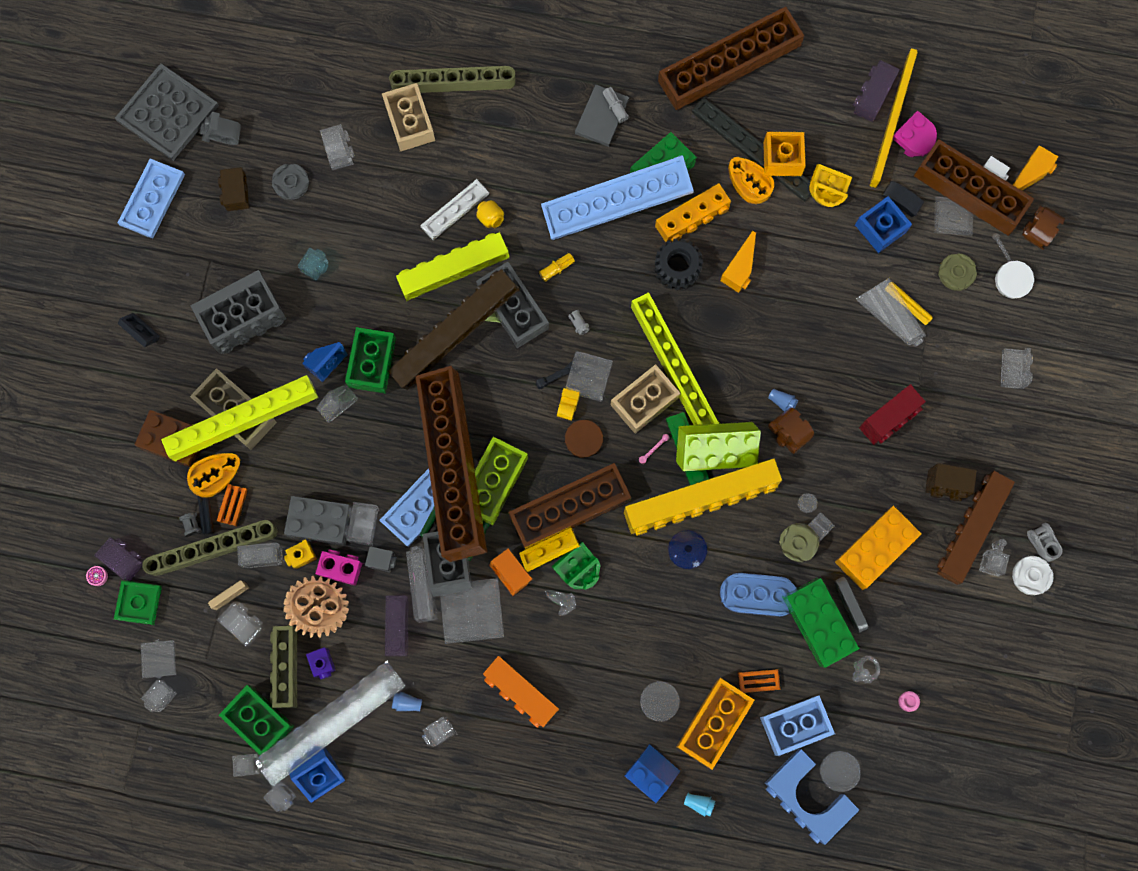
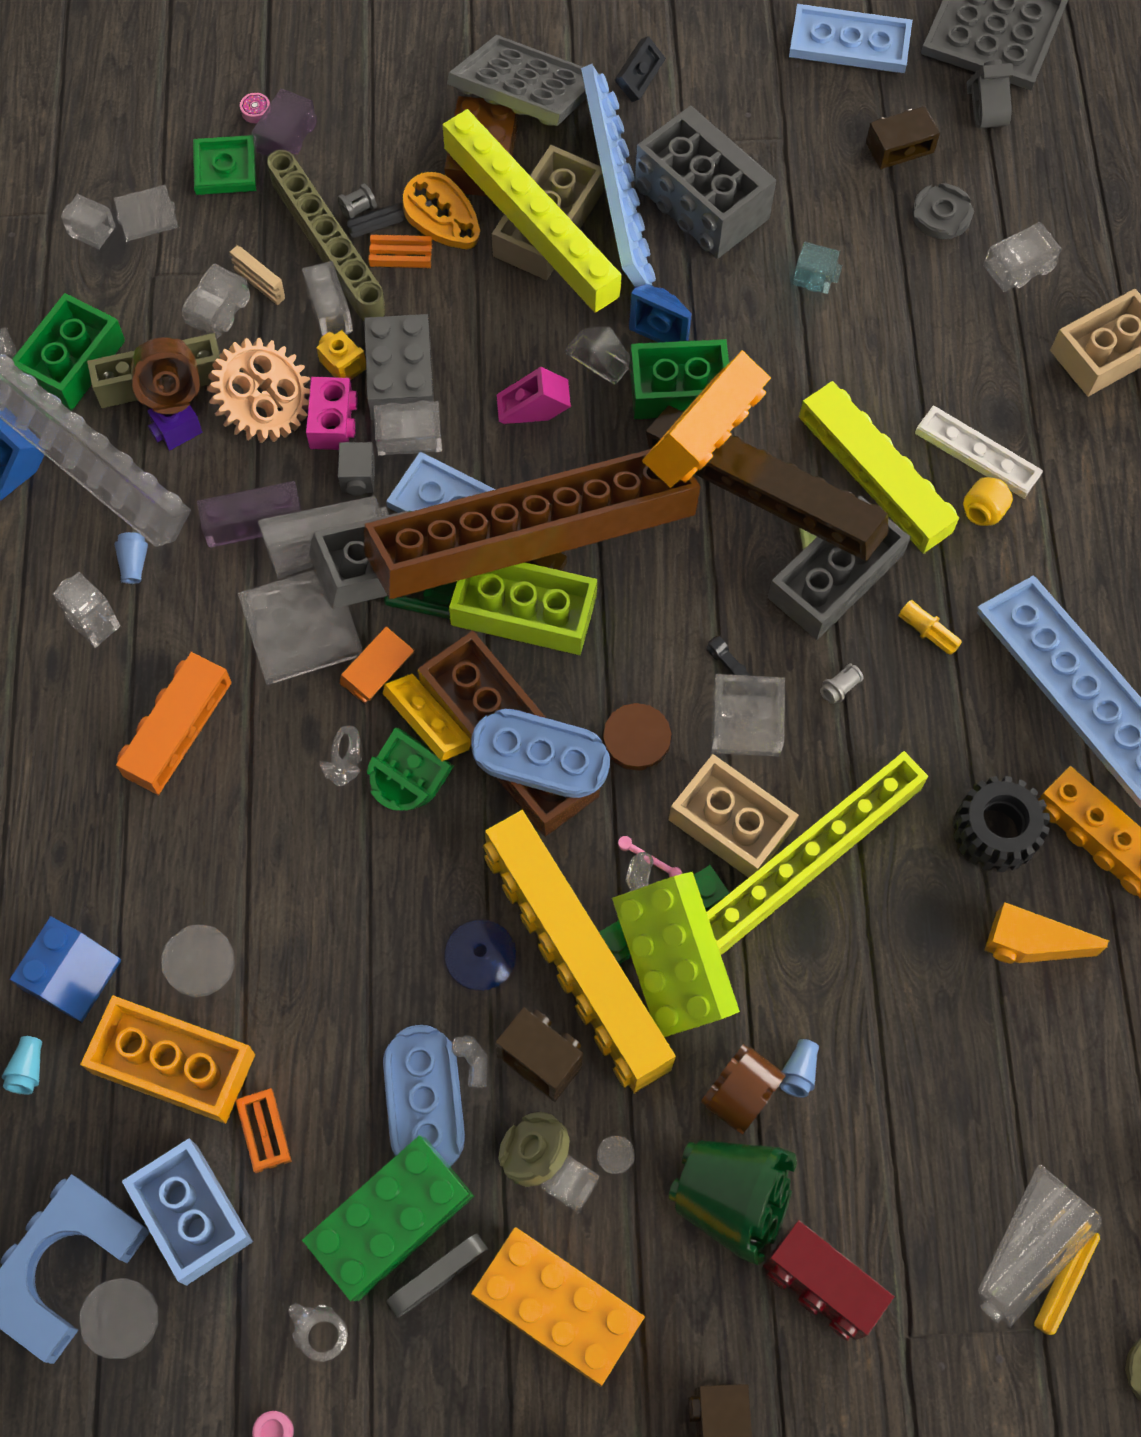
camera: 75 degrees right, 10 degrees down
yellow leg [557,388,580,421] -> none
none -> reddish brown brick [131,337,200,414]
none -> dark grey plate [447,35,601,126]
none -> clear arm [452,1035,488,1088]
none -> medium blue tile [471,709,610,798]
none -> dark brown brick [496,1007,583,1102]
none -> dark pink slope [497,367,571,424]
none -> light blue plate [581,64,656,288]
none -> clear arm [625,852,654,891]
none -> light orange brick [642,350,771,488]
none -> dark green cone [669,1140,797,1265]

